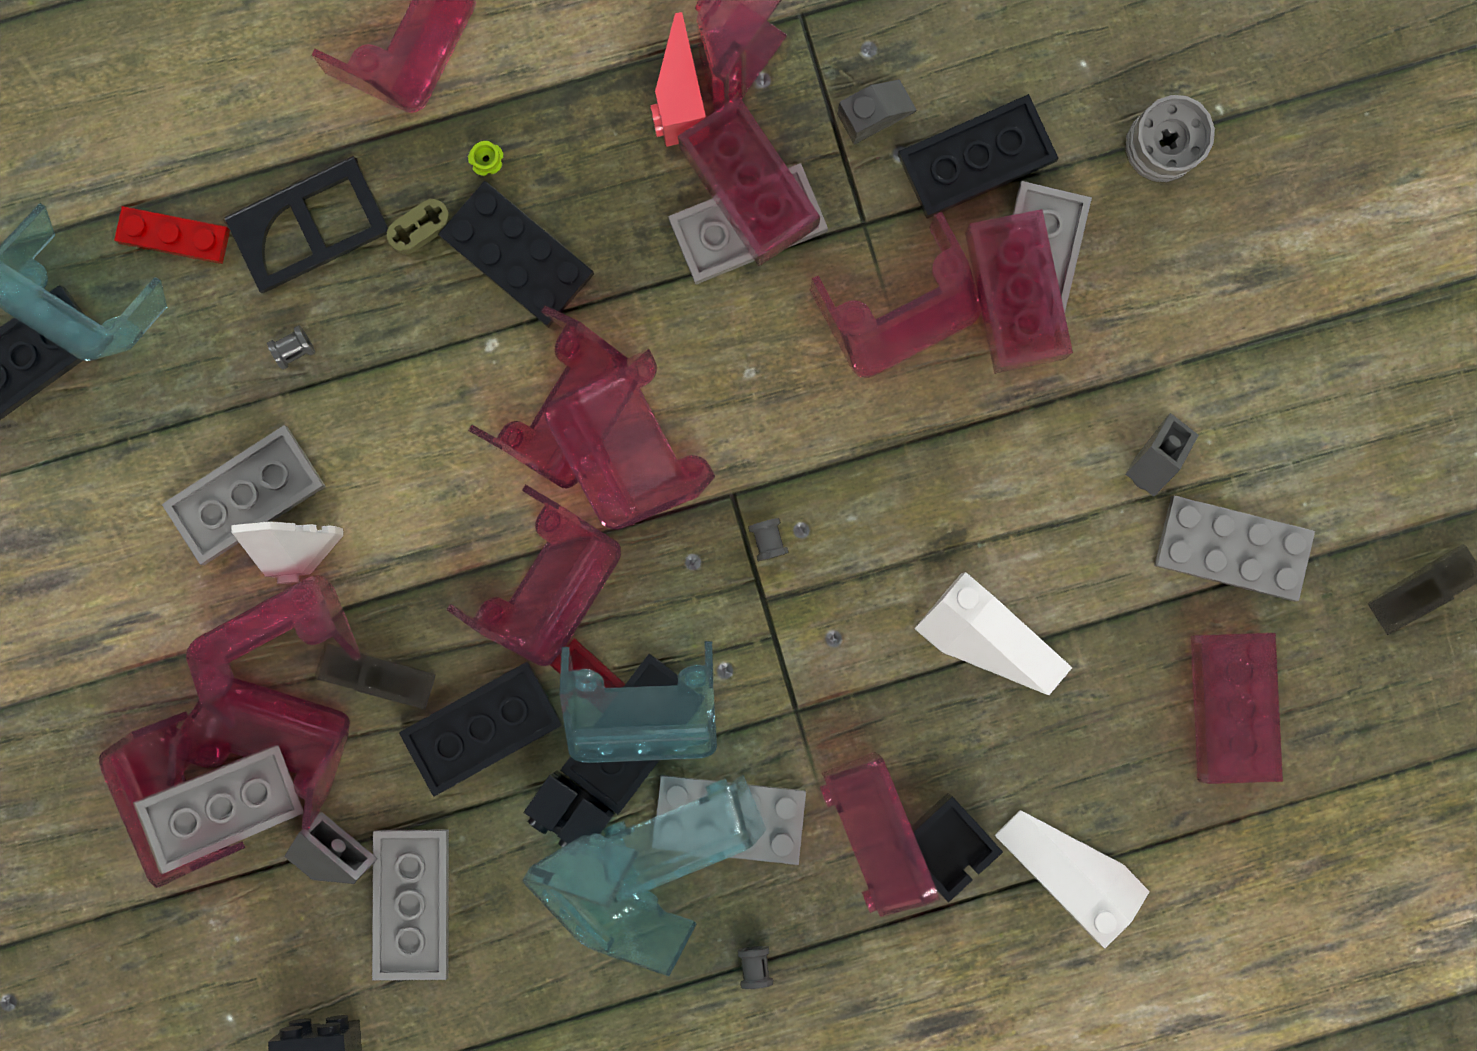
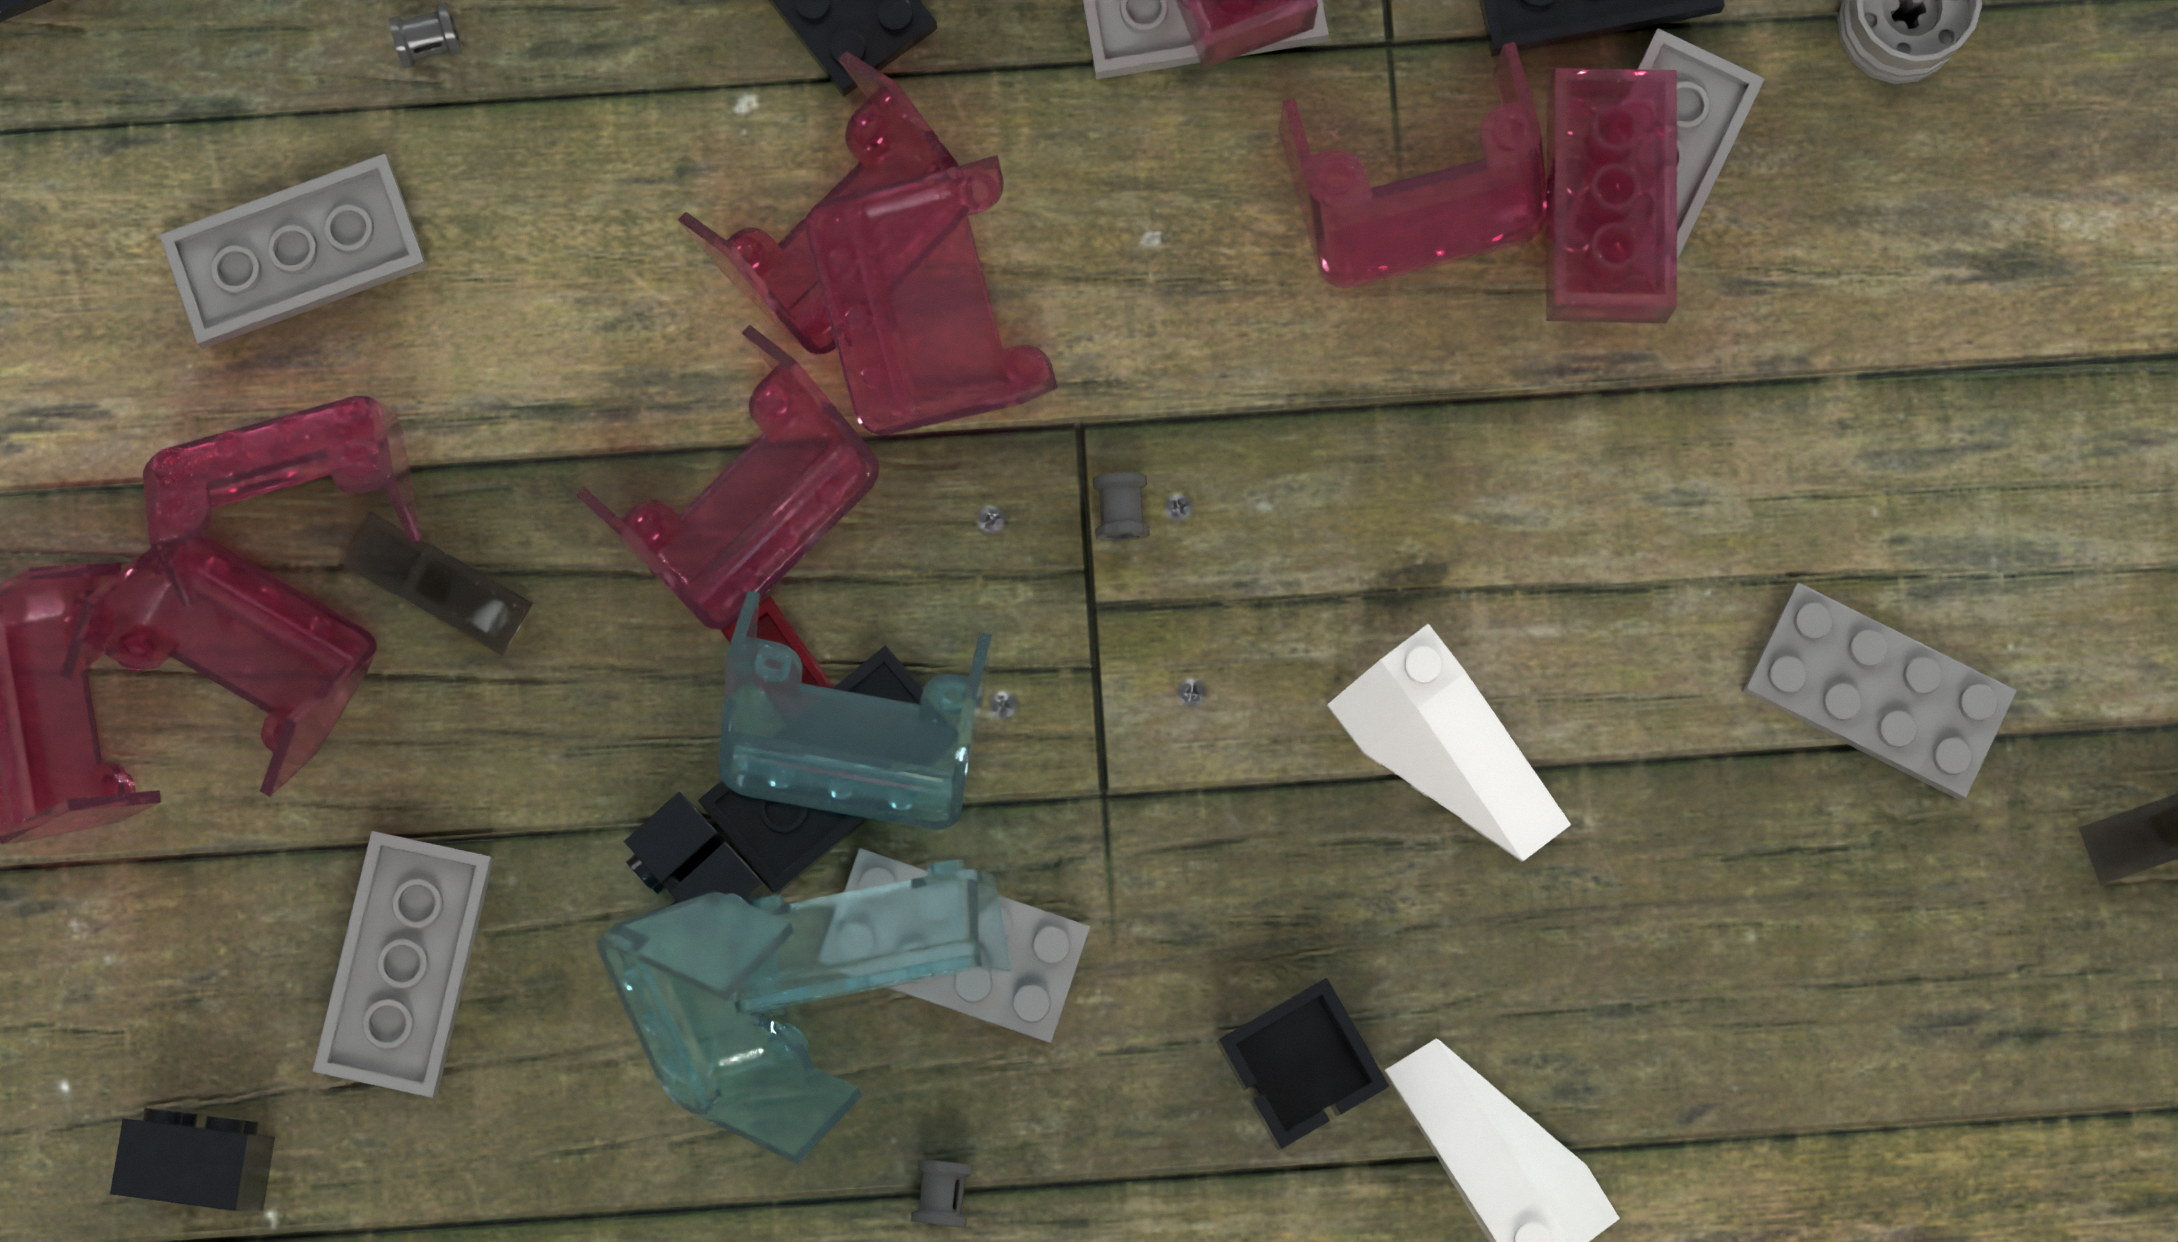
camera: 10 degrees right, 5 degrees down
light grey plate [133,745,304,874] -> none
white wedge [231,522,343,584] -> none
dark grey slope [284,812,378,884] -> none
black plate [399,661,563,797] -> none
clear pink windscreen [820,752,940,918] -> none
dark grey slope [1125,413,1199,496] -> none
clear pink brick [1191,633,1283,784] -> none

